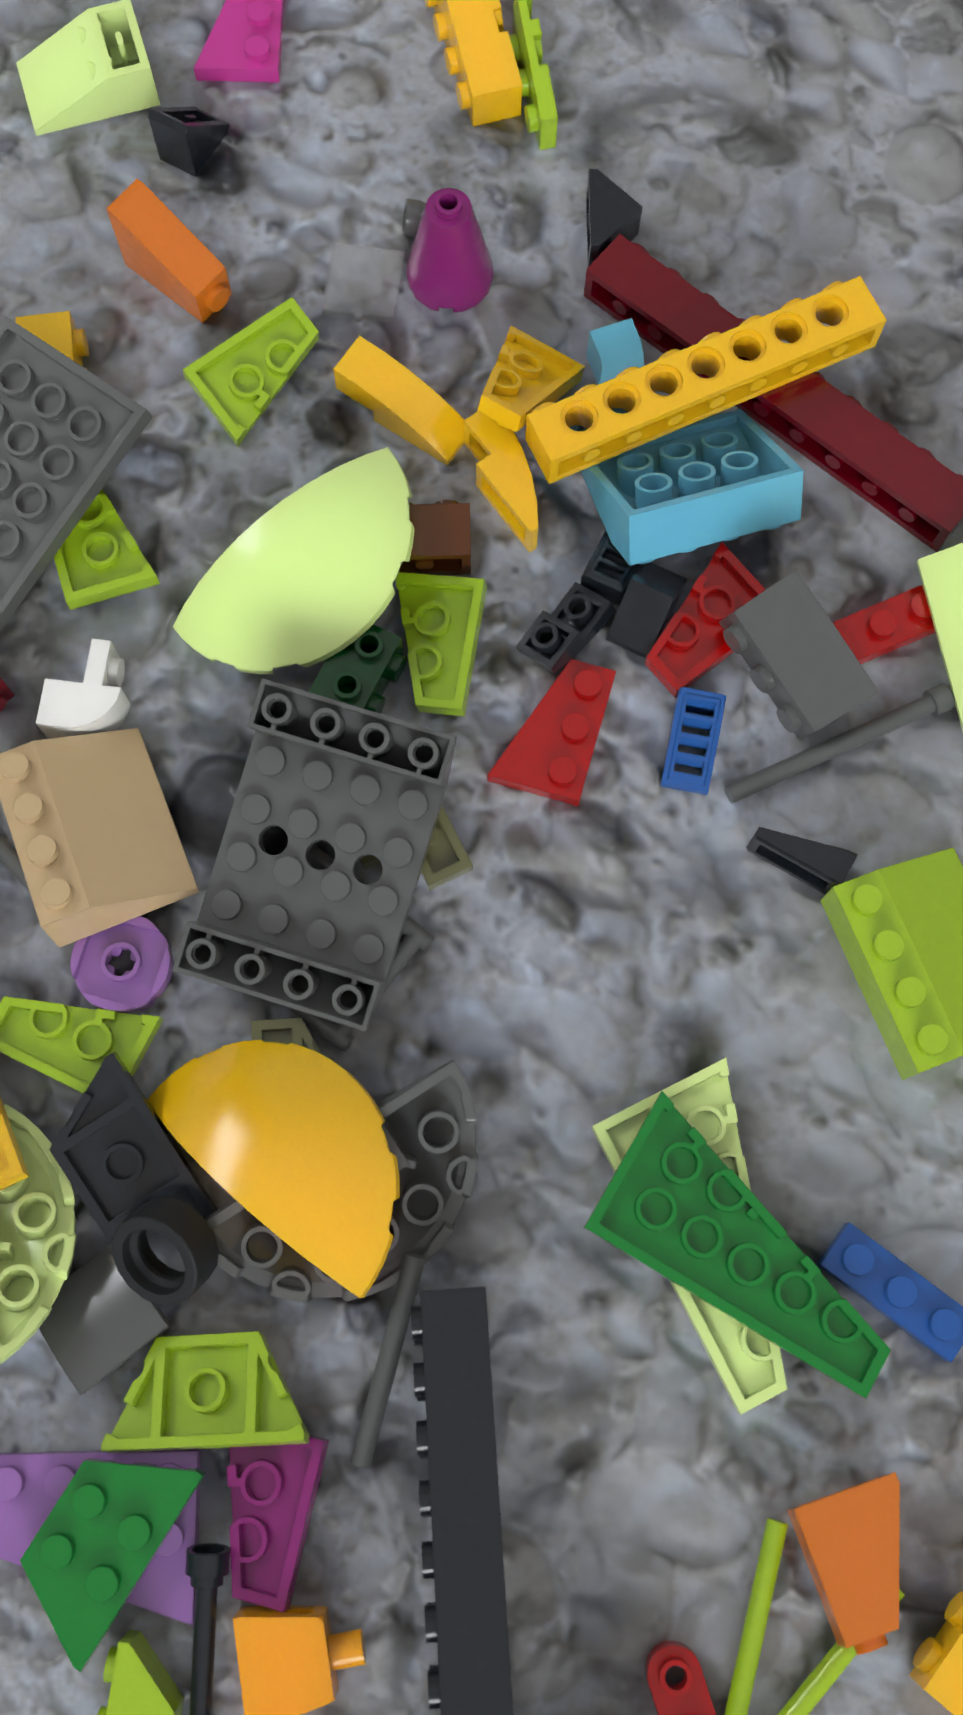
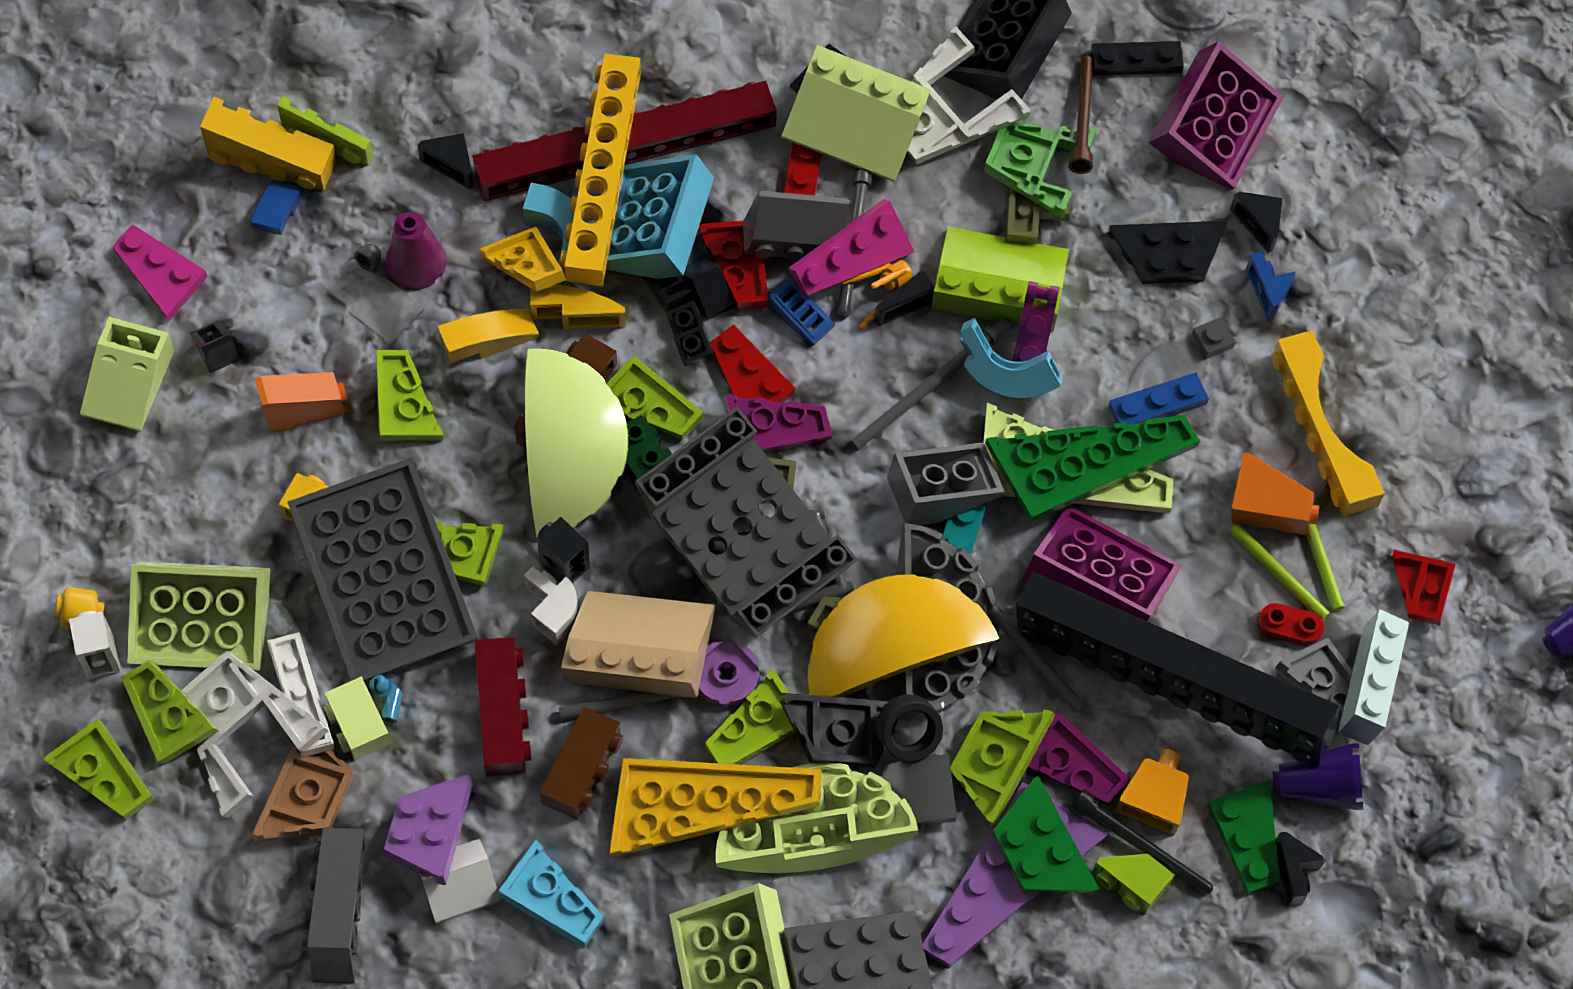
camera: 60 degrees left, 10 degrees down
none -> blue slope [250,180,303,235]
none -> black brick [537,517,590,584]
none -> magenta wing [724,394,833,452]
none -> dark pink wing [789,199,914,295]
none -> light orange plant [840,260,913,330]
none -> dark grey bar [850,318,1011,451]
none -> dark grey slope [887,442,1005,525]
none -> teal plate [943,505,986,555]
none -> medium azure arch [959,318,1063,398]
none -> magenta plate [1012,281,1060,362]
none -> magenta slope [1022,505,1182,622]

